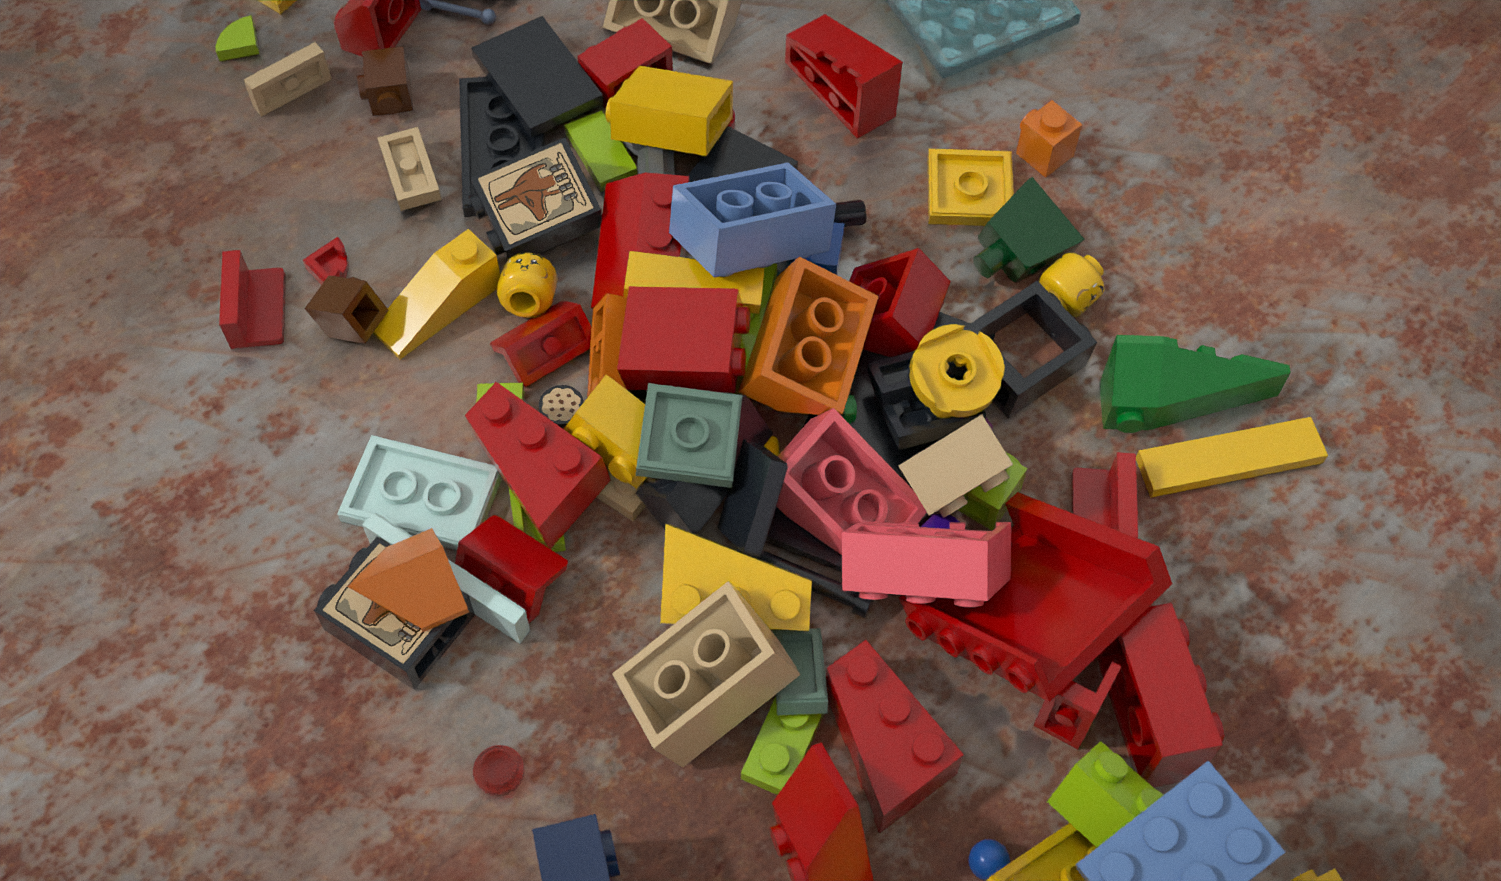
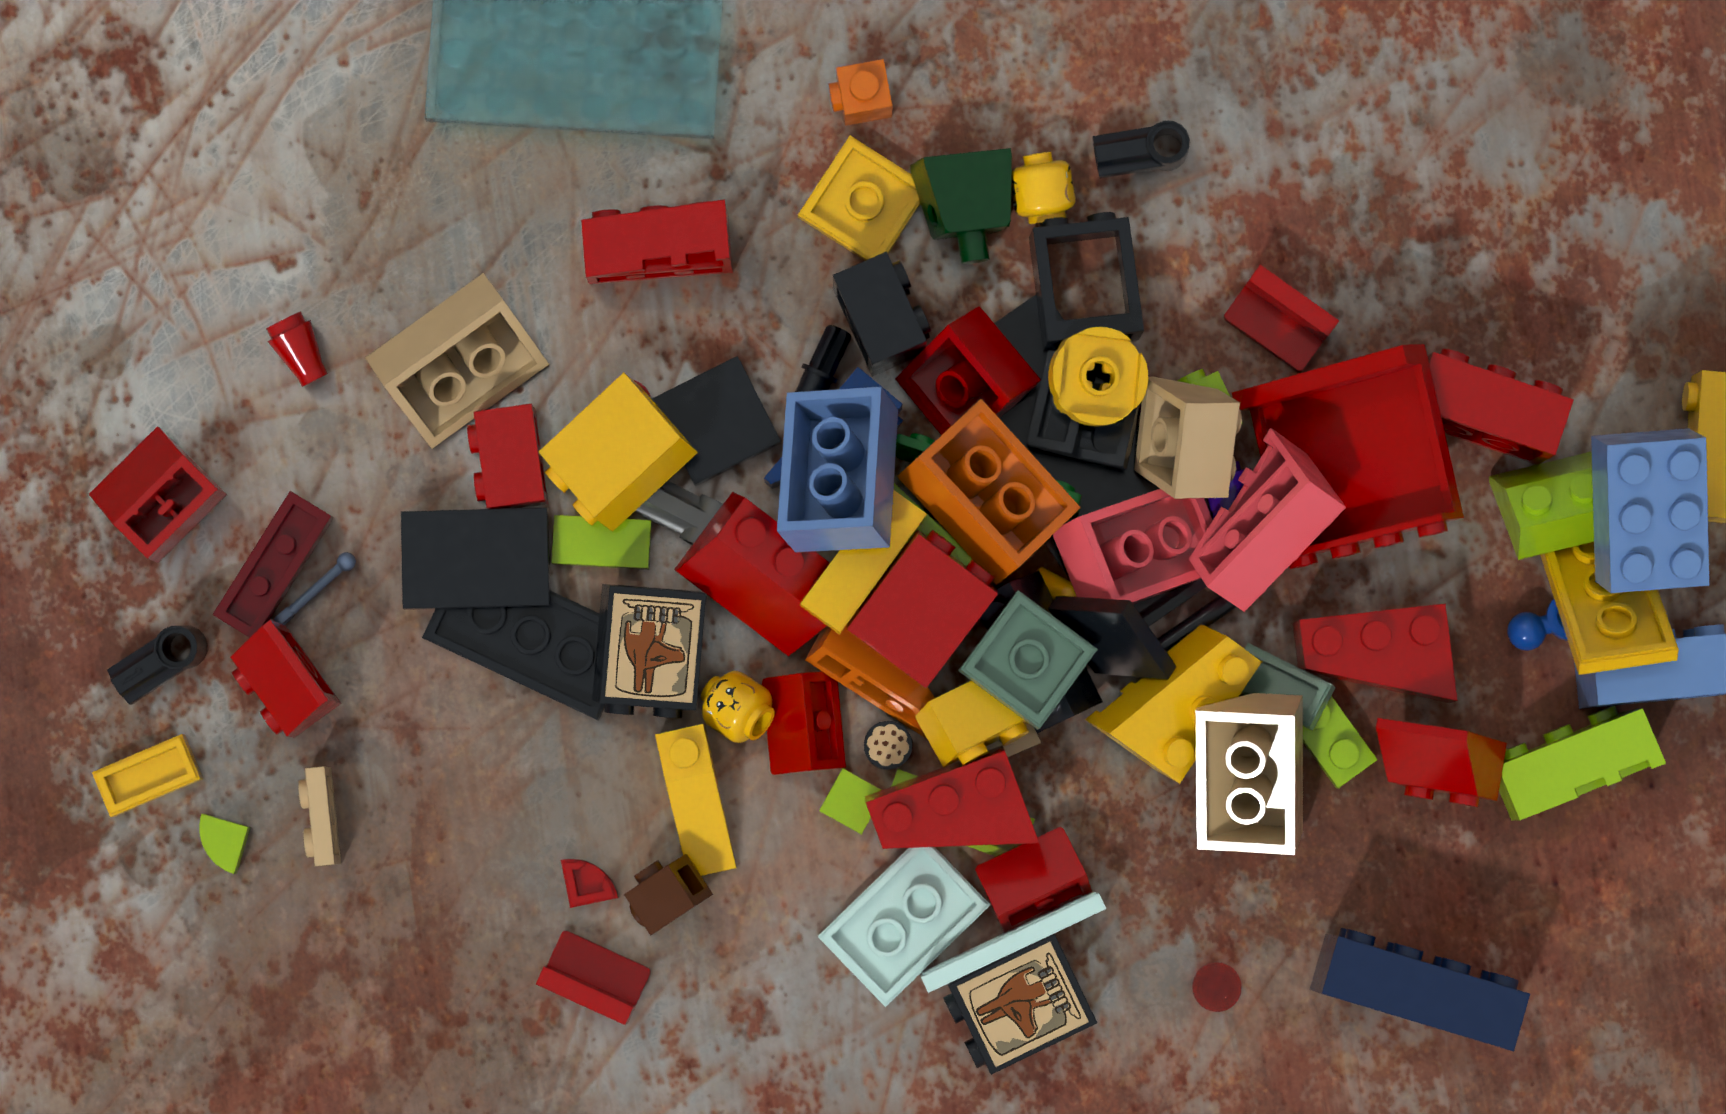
camera: 60 degrees left, 25 degrees up
orange slope [347,528,469,632] -> none
reddish brown brick [357,46,413,116] -> none
tan plate [378,127,442,211] -> none
red panel [1033,661,1122,750] -> none
green wedge [1099,335,1291,433] -> none
yellow tile [1136,417,1328,498] -> none
none -> black brick [833,252,931,377]
none -> black piece [1092,120,1190,179]

